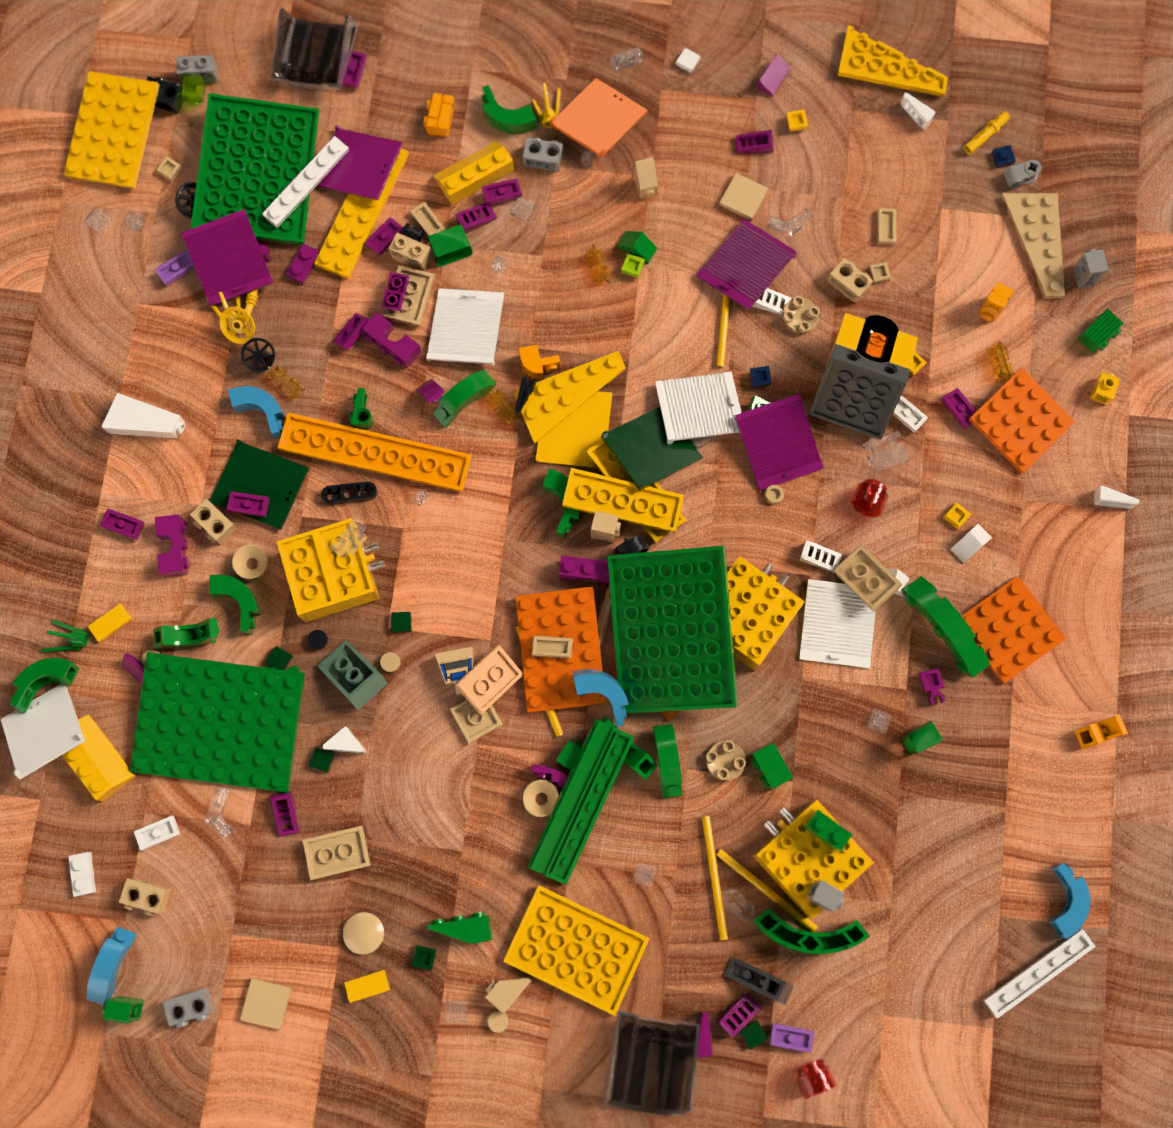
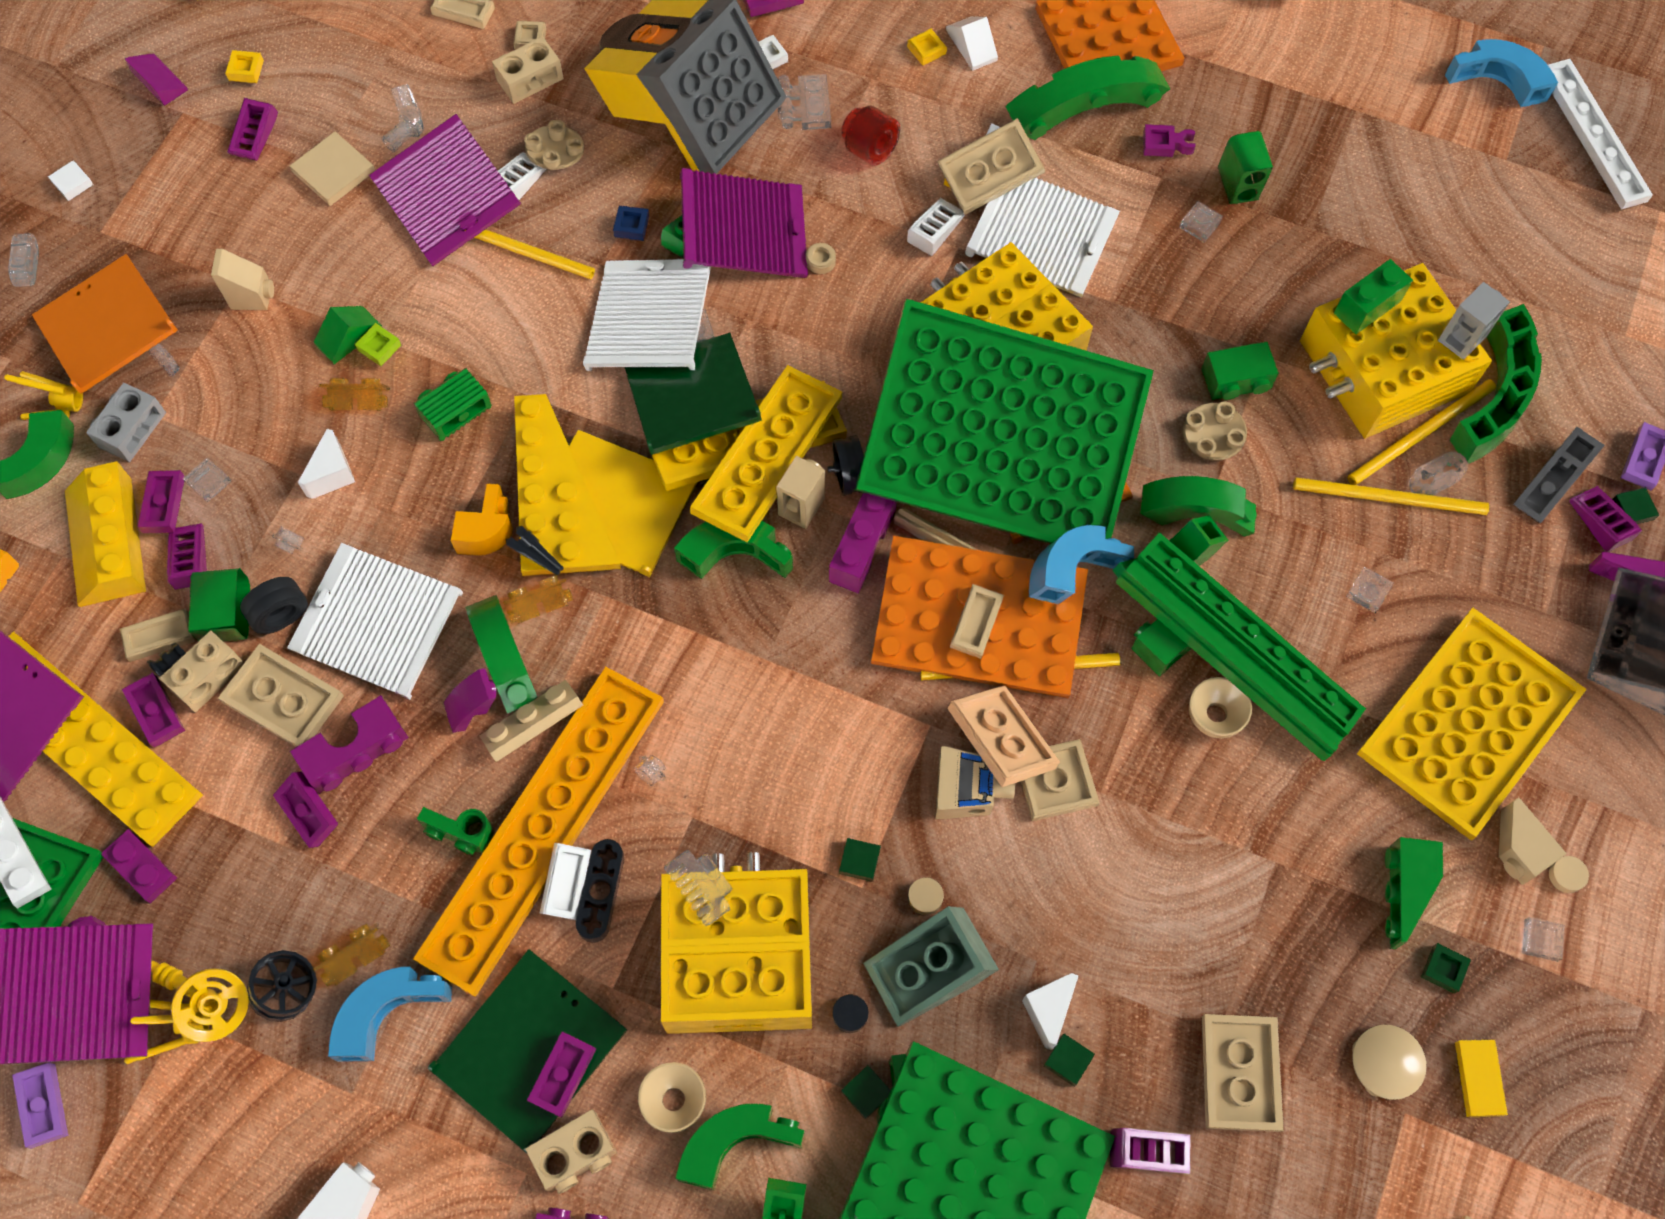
camera: 75 degrees left, 10 degrees down
magenta slope [382,272,410,312] -> none
magenta slope [532,764,568,788] -> none
none -> black tyre [240,577,308,634]
none -> white slope [298,429,355,499]
none -> green brick [414,368,492,441]
none -> tan plate [480,680,583,762]
none -> white tile [540,843,591,920]

